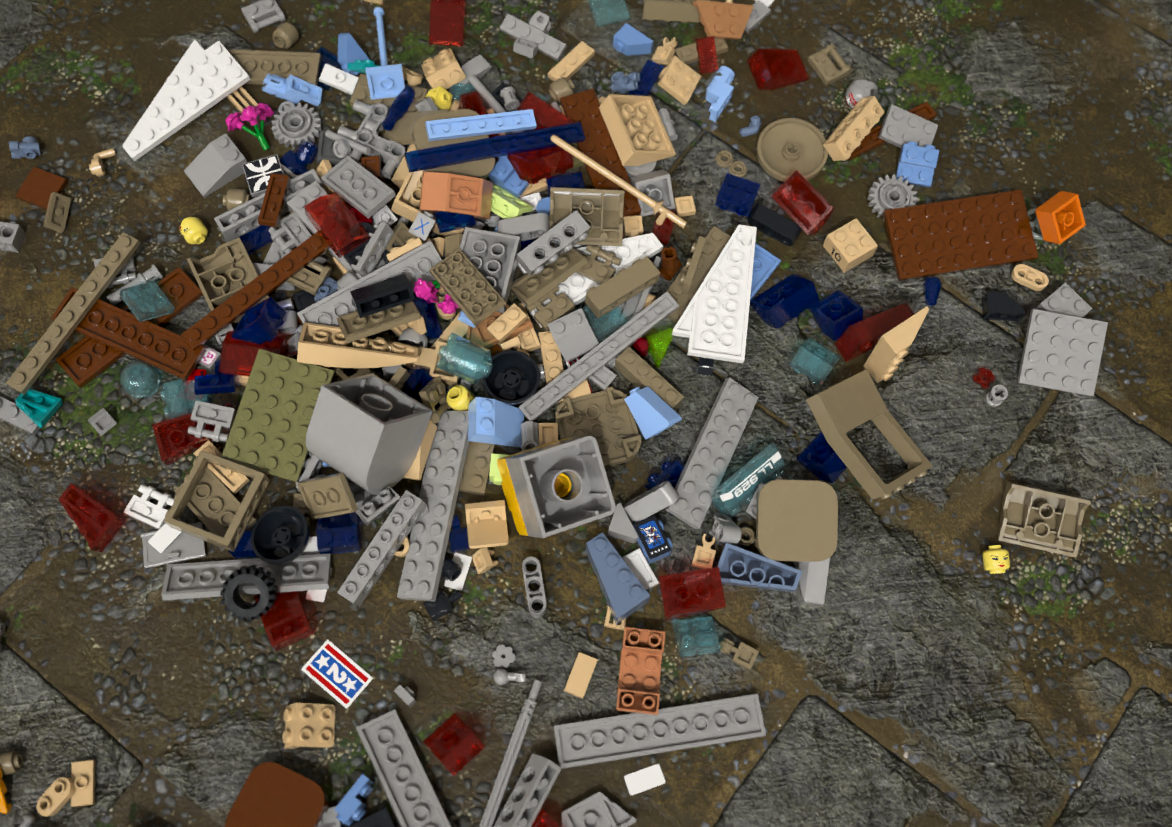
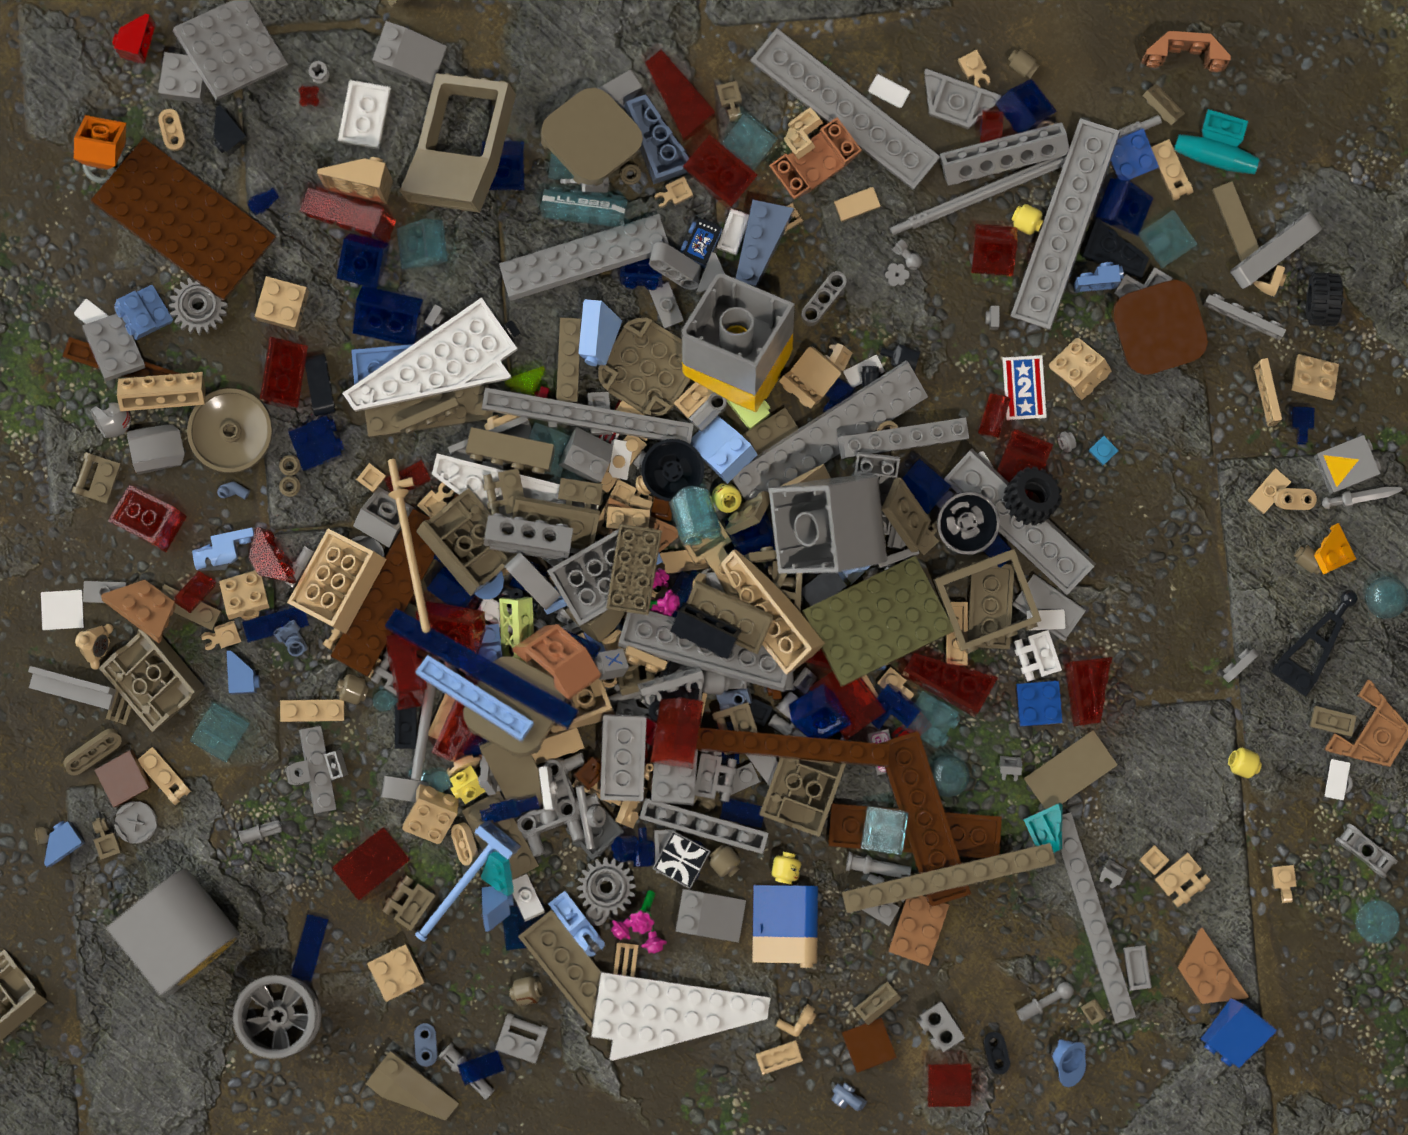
camera: 125 degrees left, 15 degrees up
light grey plate [188,400,236,442] -> none
reddish brown plate [258,173,290,227] -> none
light grey bush [500,87,520,111] -> none
reddish brown piece [658,247,682,281] -> none
light grey piece [709,513,741,544] -> none
none -> white sticker [74,299,108,324]
none -> red slope [112,13,156,64]
none -> light grey slope [127,424,185,475]
none -> clear red slope [249,527,297,584]
none -> white tile [338,80,391,149]
none -> light grey slope [372,21,447,85]
none -> dark tan plate [382,875,436,931]
none -> light grey plate [425,304,445,330]
none -> white plate [539,766,558,811]
none -> white sticker [609,439,632,480]
none -> clear red wedge [645,49,715,144]
none -> light grey plate [649,282,684,329]
none -> door [752,885,818,968]
none -> tan plate [756,1040,803,1075]
none -> tan plate [784,108,823,160]
none -> tan plate [877,667,914,702]
none -> medium nougat plate [888,896,949,966]
none -> clear red plate [978,394,1011,438]
none -> light yellow head [1012,204,1044,235]
none -> blue plate [1016,681,1063,727]
none -> dark tan tile [1023,730,1118,809]
none -> light grey plate [1058,432,1076,453]
none -> dark azure plate [1088,436,1119,466]

